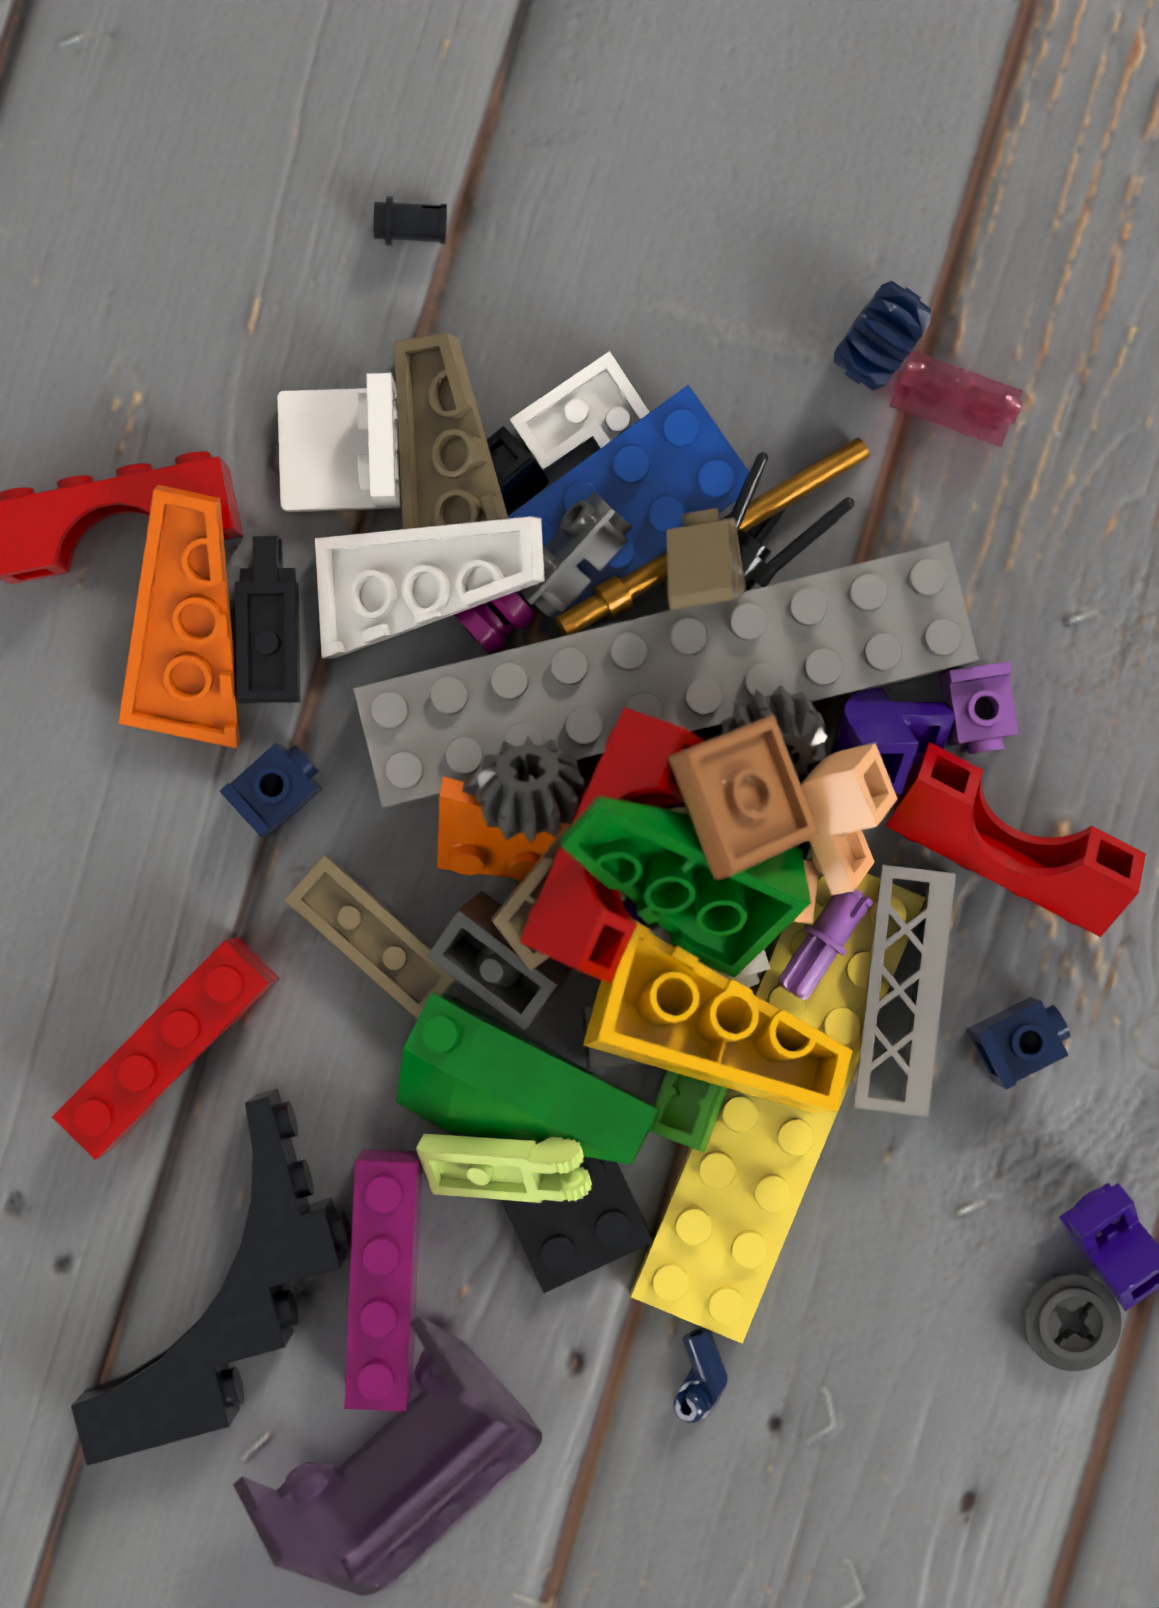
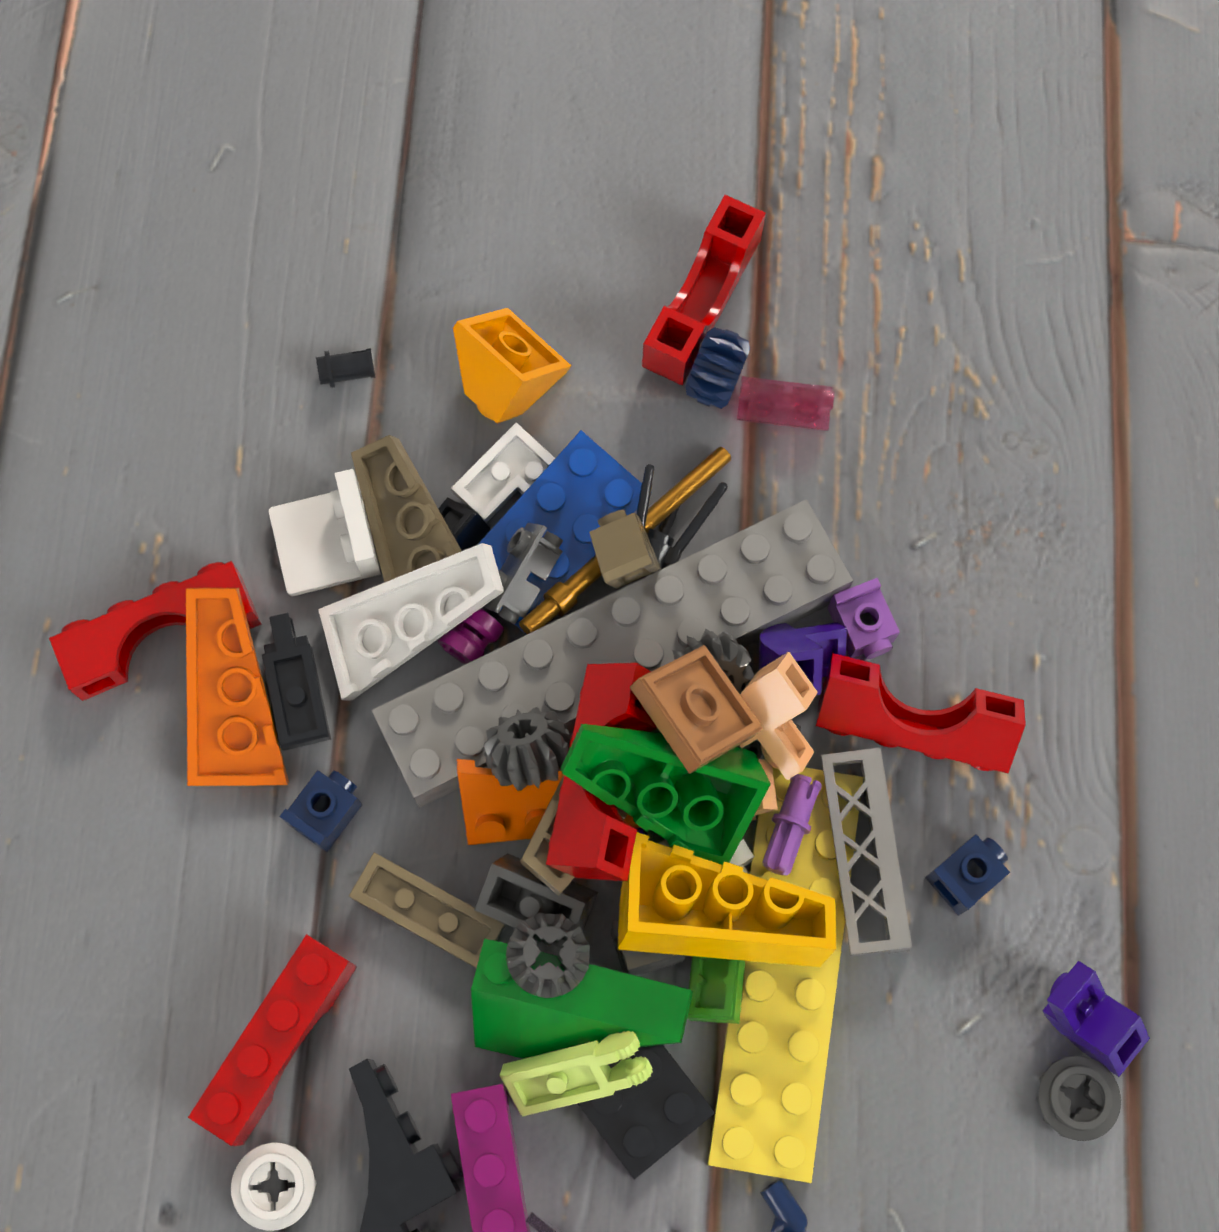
camera: 10 degrees left, 15 degrees down
none -> white gear [231,1143,317,1231]
none -> light orange slope [453,308,572,424]
none -> dark grey gear [506,912,590,998]
none -> red arch [642,195,766,386]

